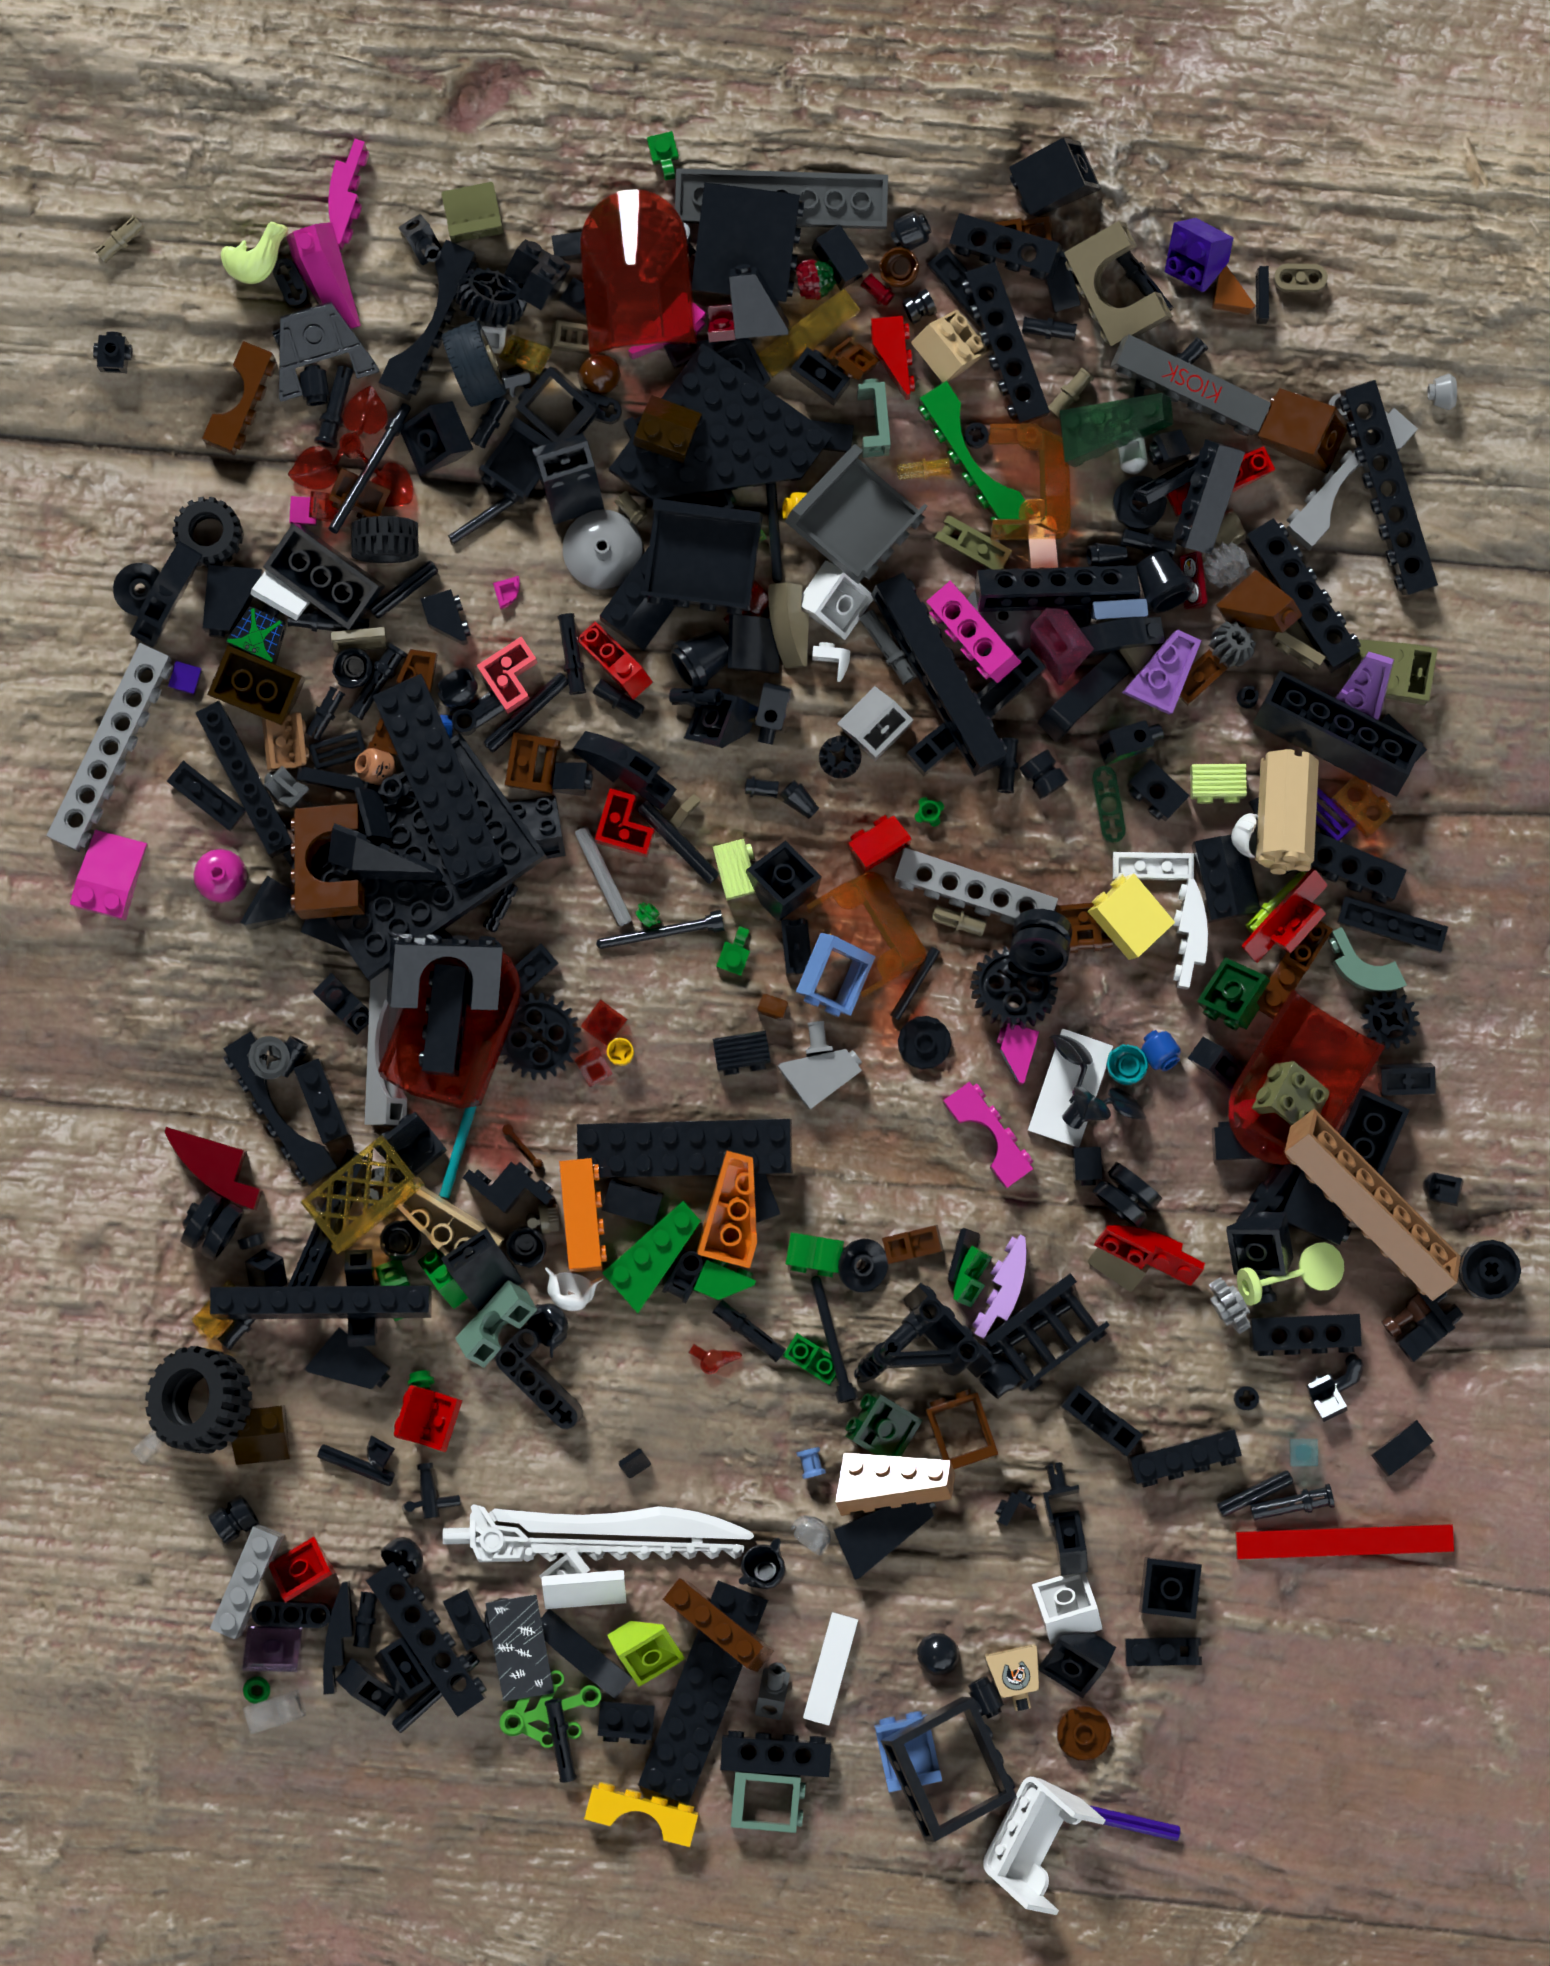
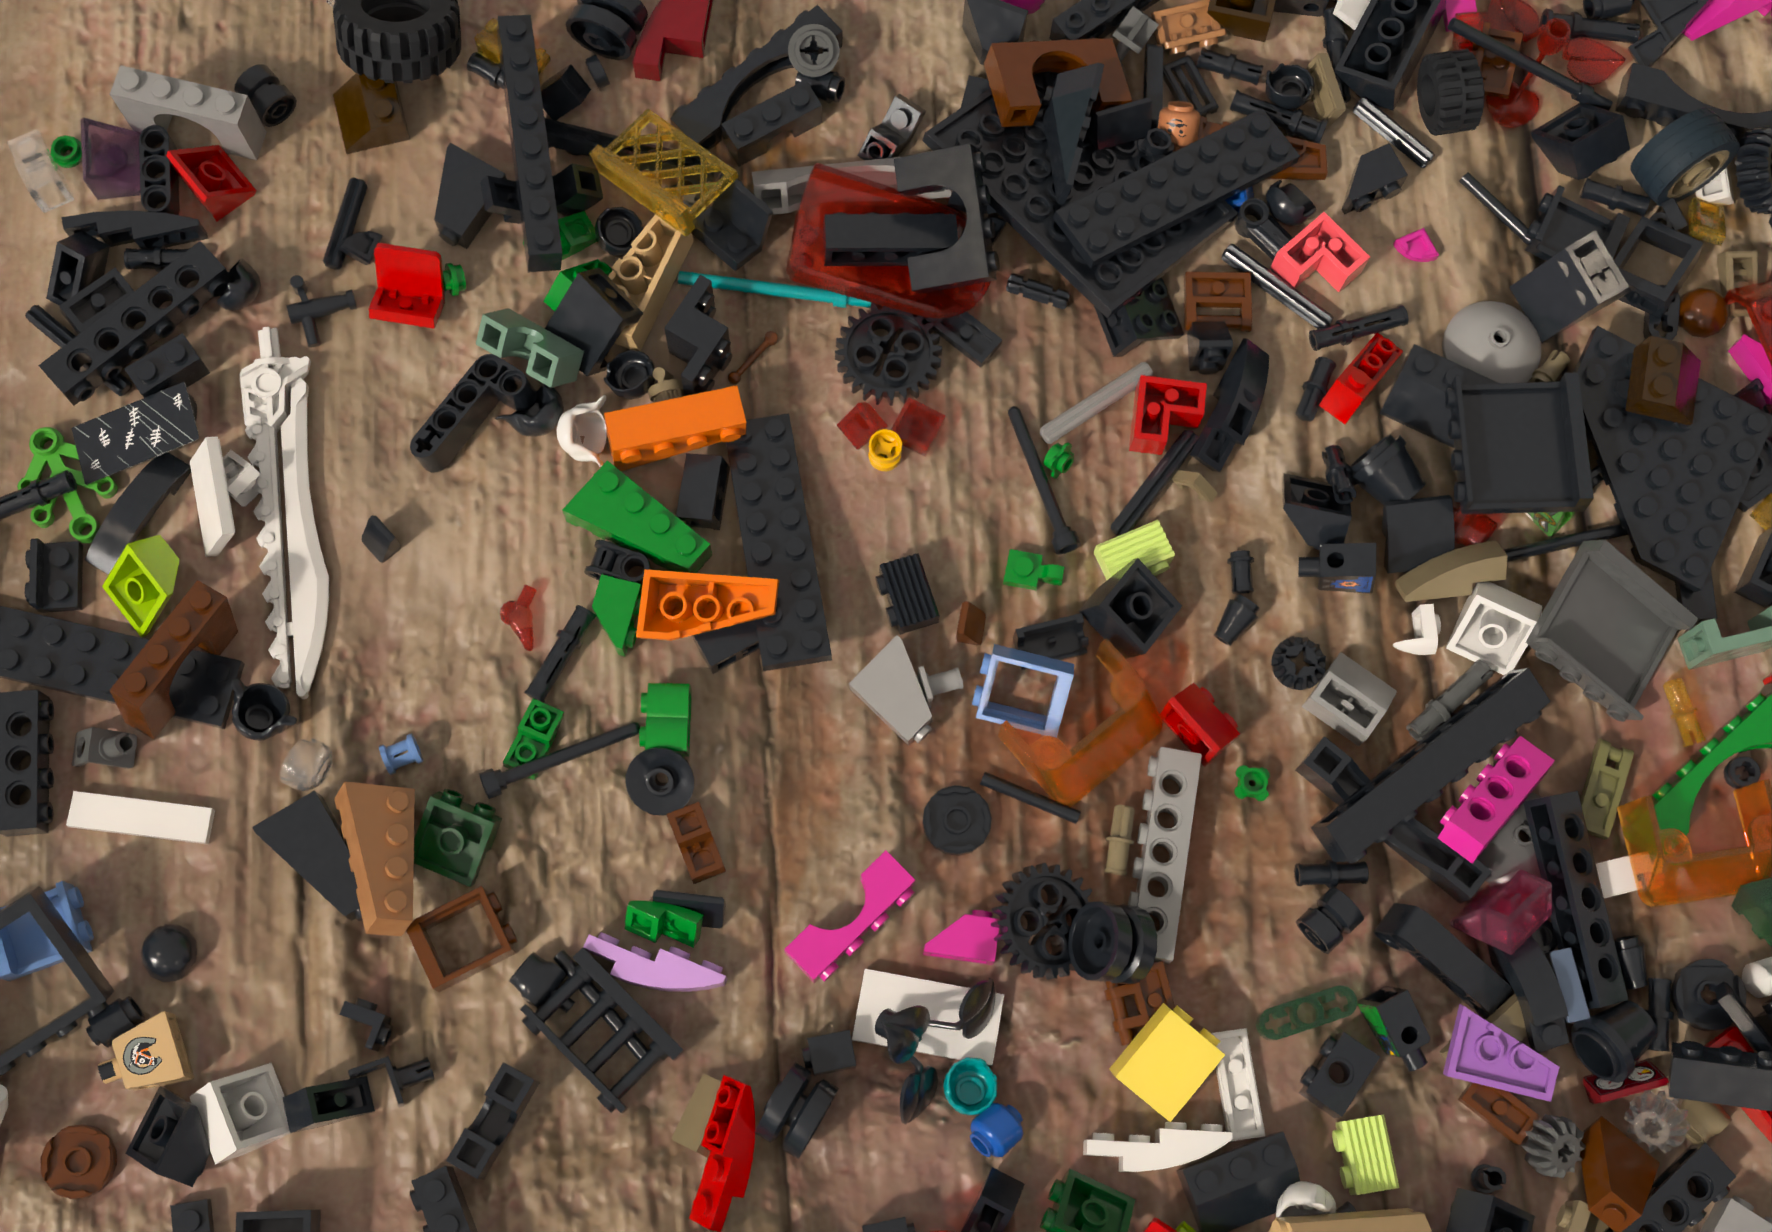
camera: 80 degrees right, 10 degrees down
black plate [854,1283,996,1383] -> none

